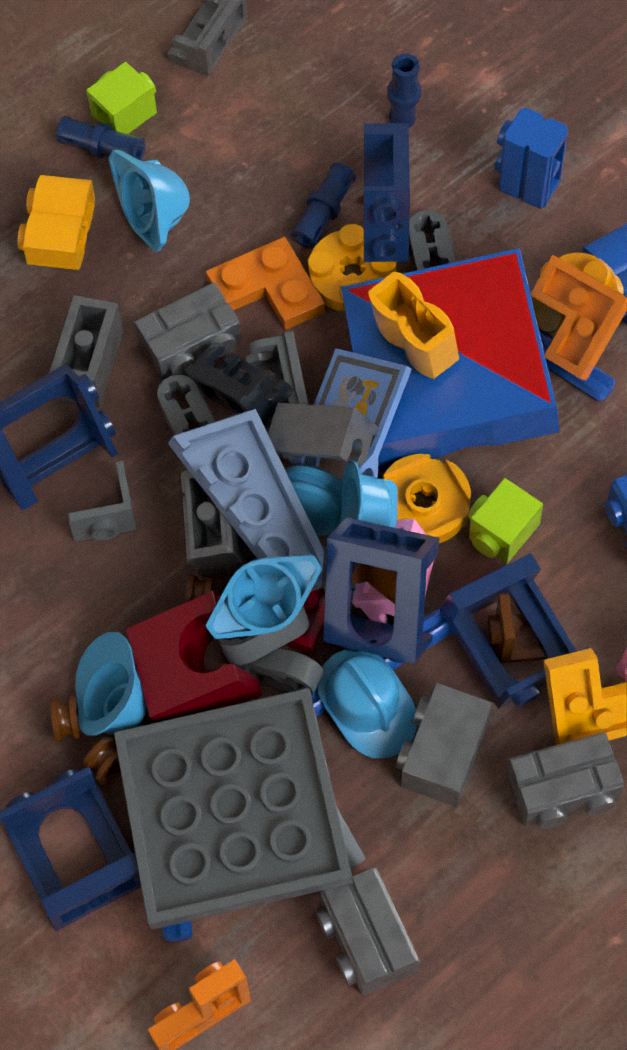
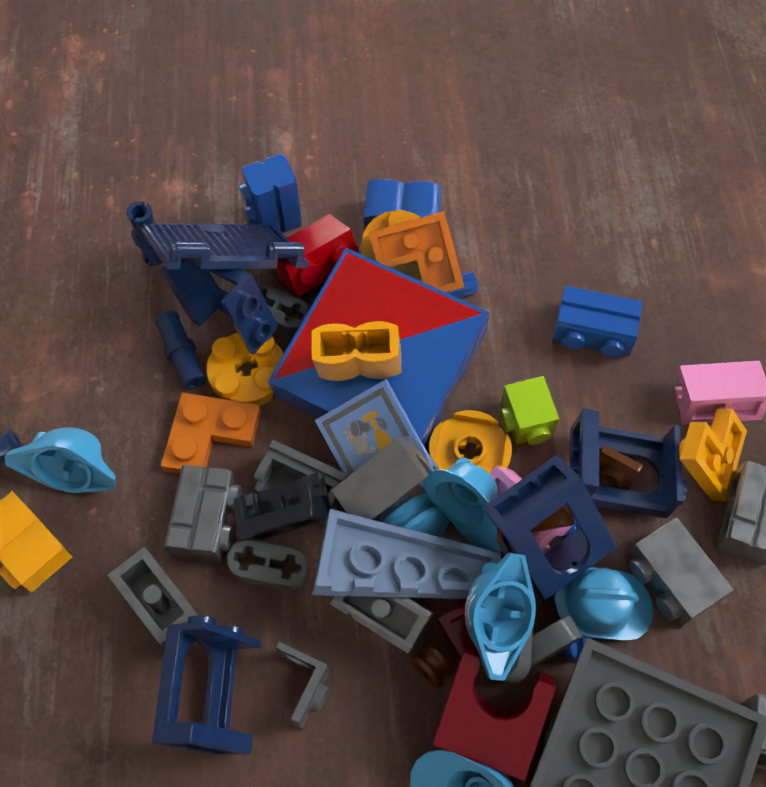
camera: 55 degrees left, 0 degrees up
none -> dark blue window [139,223,309,270]
none -> red brick [274,214,359,297]

